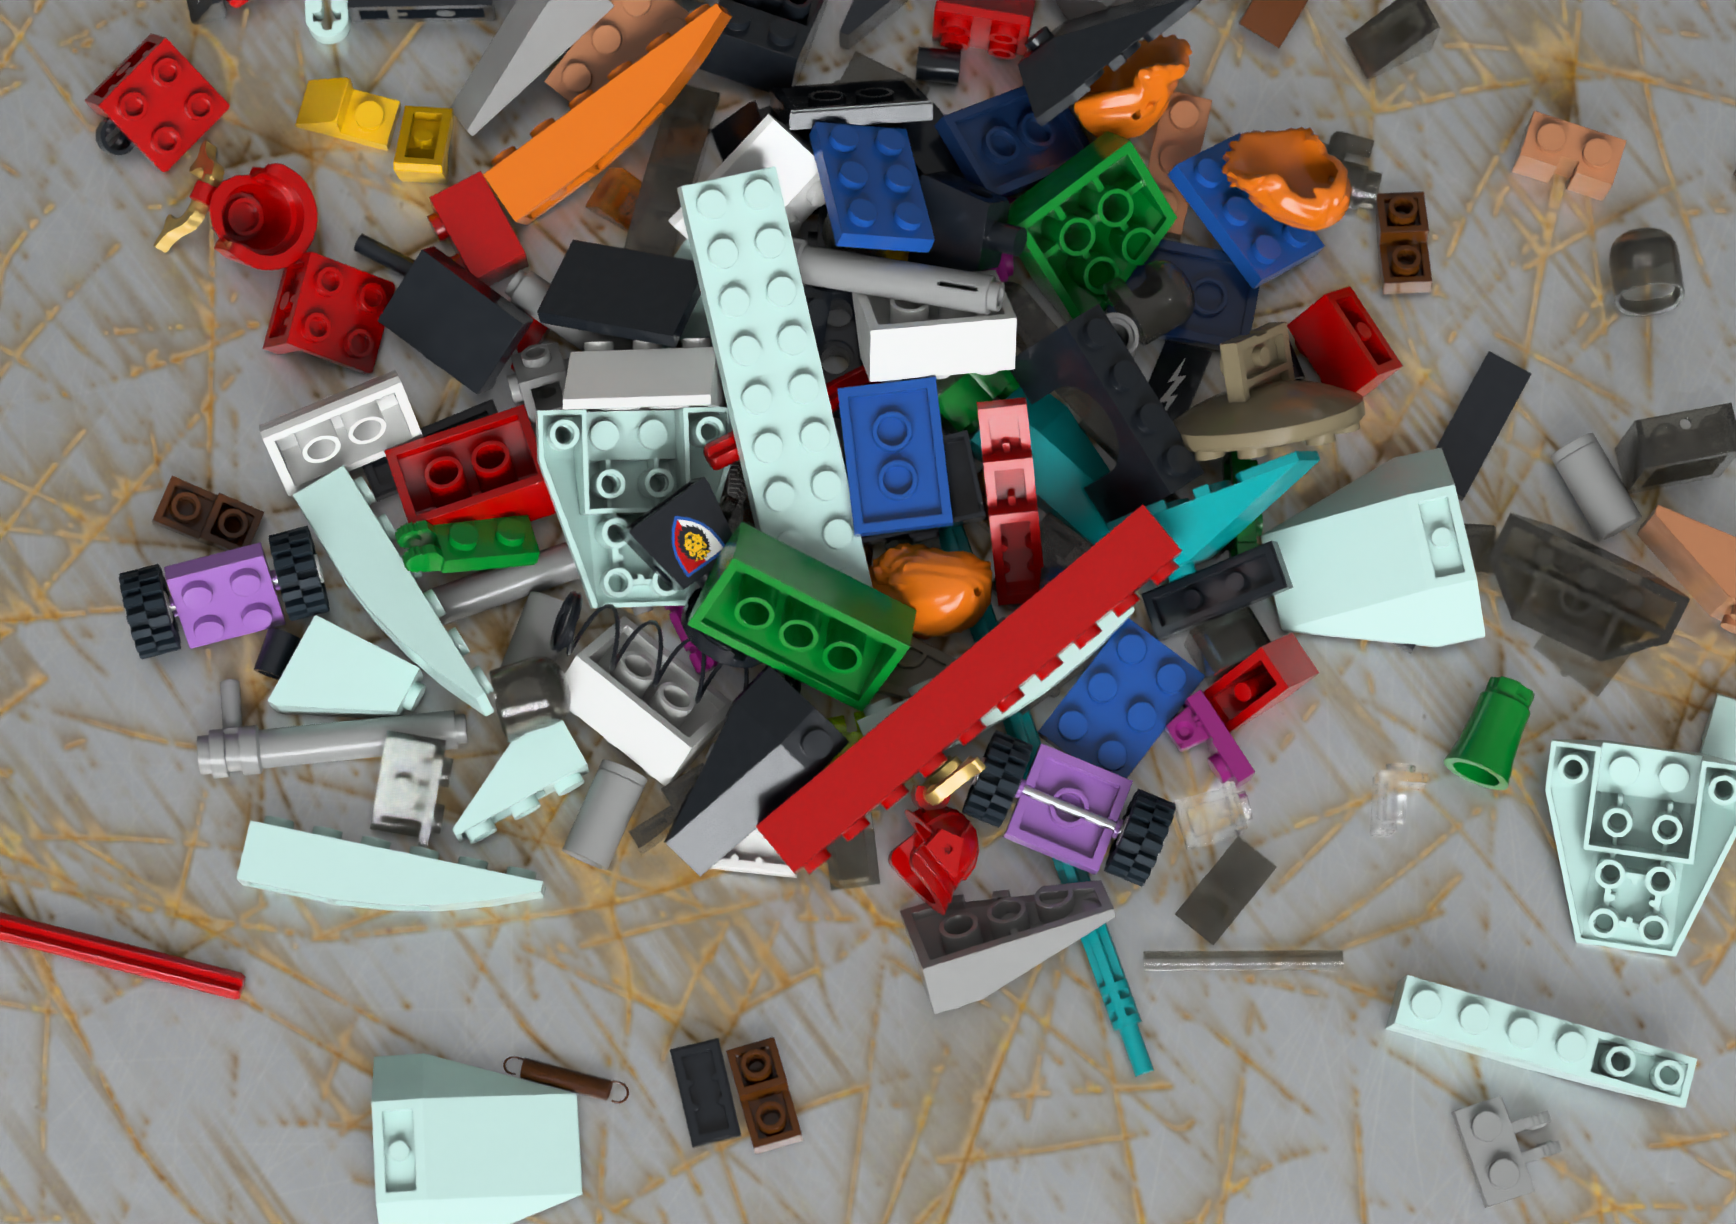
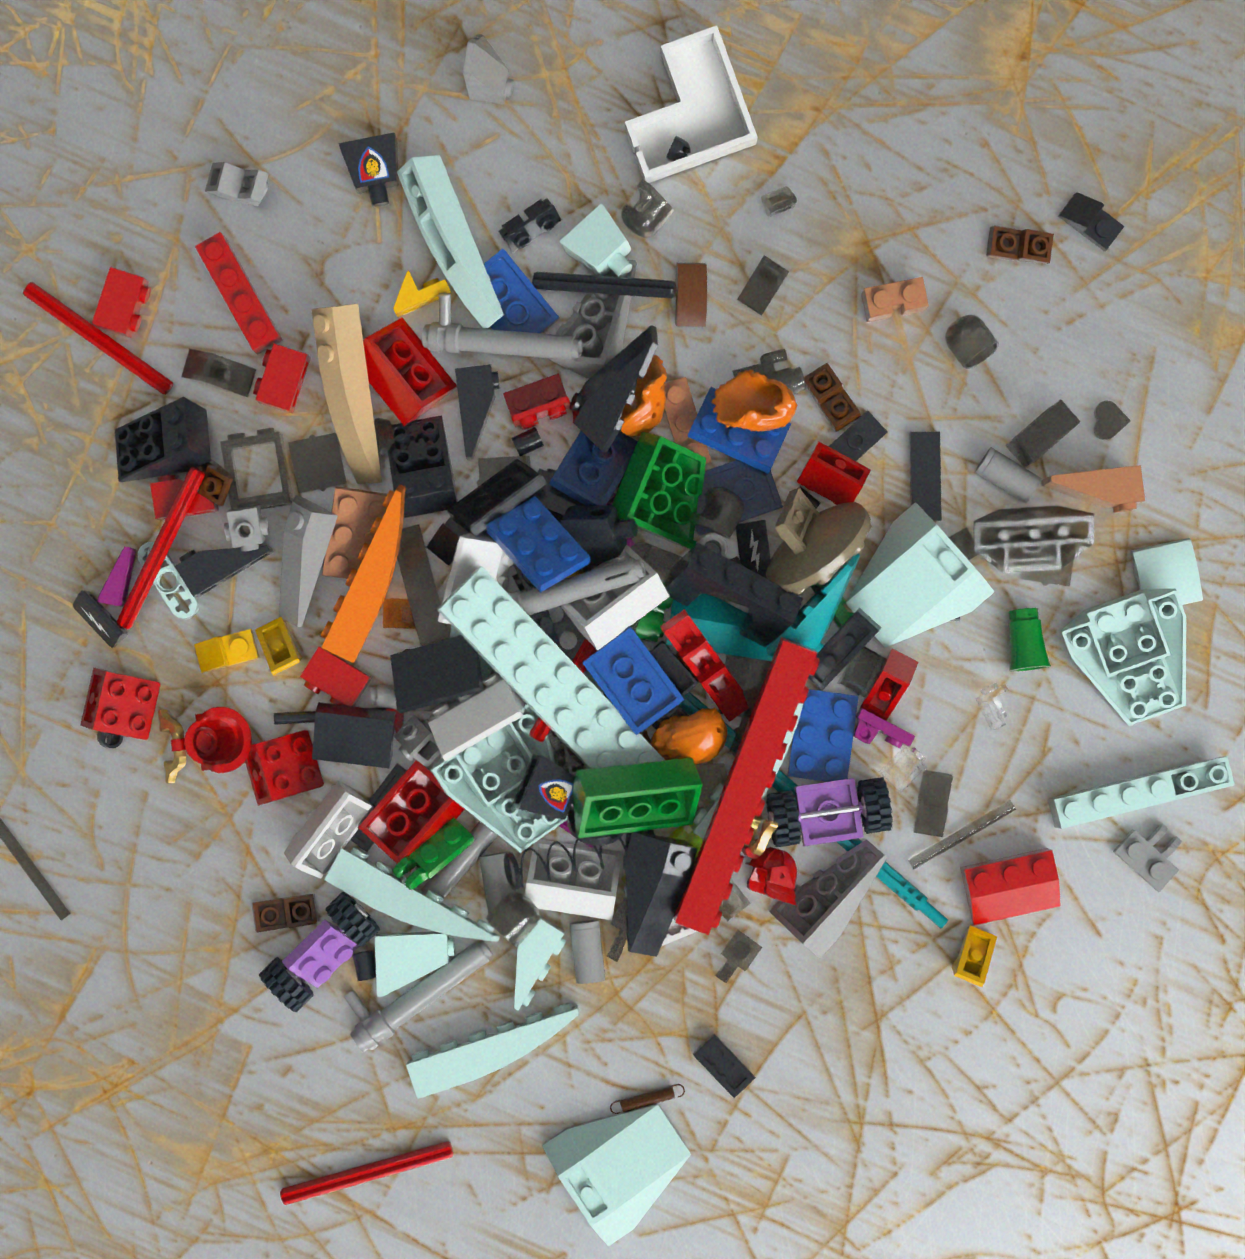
camera: 30 degrees left, 10 degrees up
clear smoke bracket [370,730,454,848] -> none
reddish brown slope [726,1037,803,1155] -> none
none -> clear smoke plate [715,929,762,983]
none -> black plate [829,411,888,461]
none -> yellow slope [952,925,997,987]
none -> red slope [960,848,1061,926]

